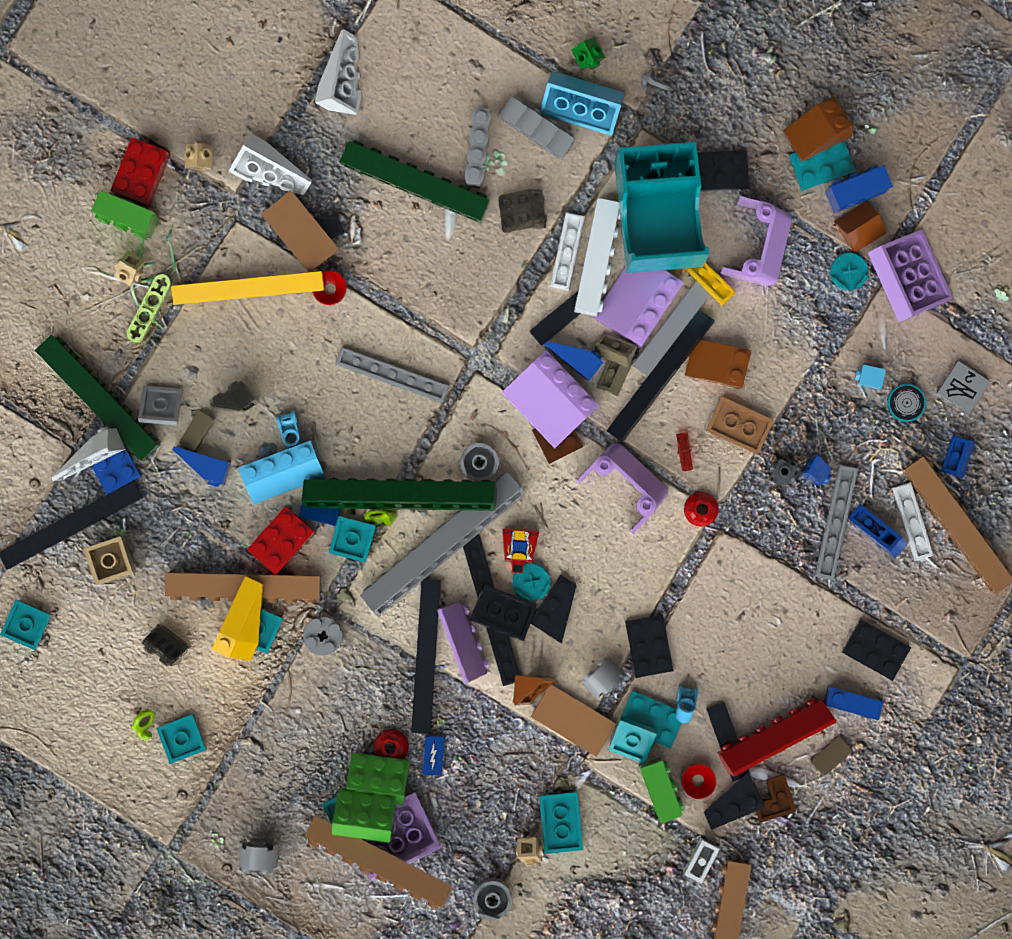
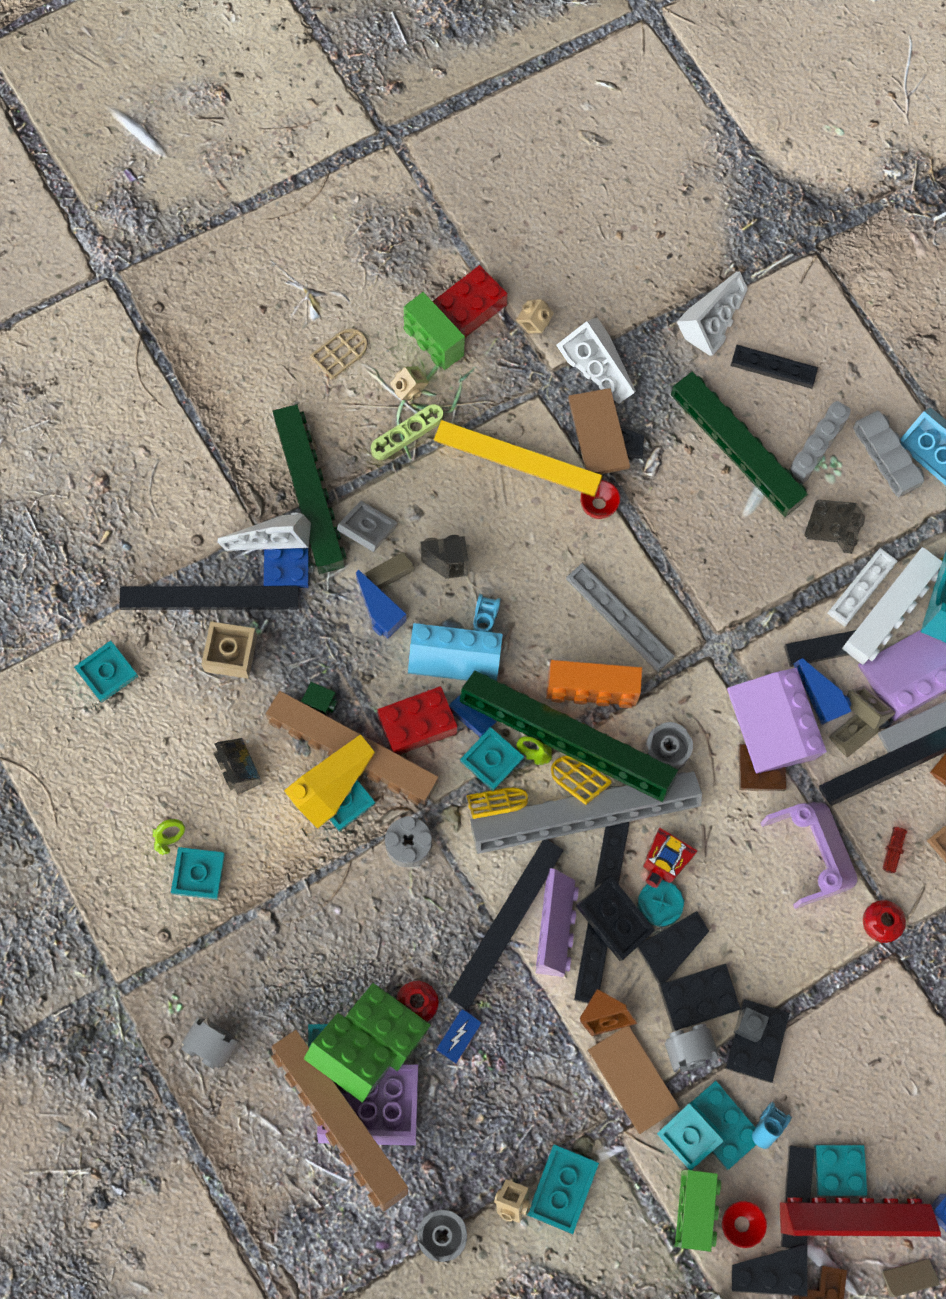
camera: 25 degrees right, 15 degrees down
none -> dark green brick [301,682,338,717]
none -> tan window [310,329,367,380]
none -> yellow window [466,787,528,819]
none -> orange brick [546,660,642,708]
none -> yellow window [551,755,612,805]
none -> black plate [658,964,741,1031]
none -> black tile [730,345,818,389]
none -> dark grey brick [734,1008,769,1042]
none -> teal plate [814,1145,867,1196]

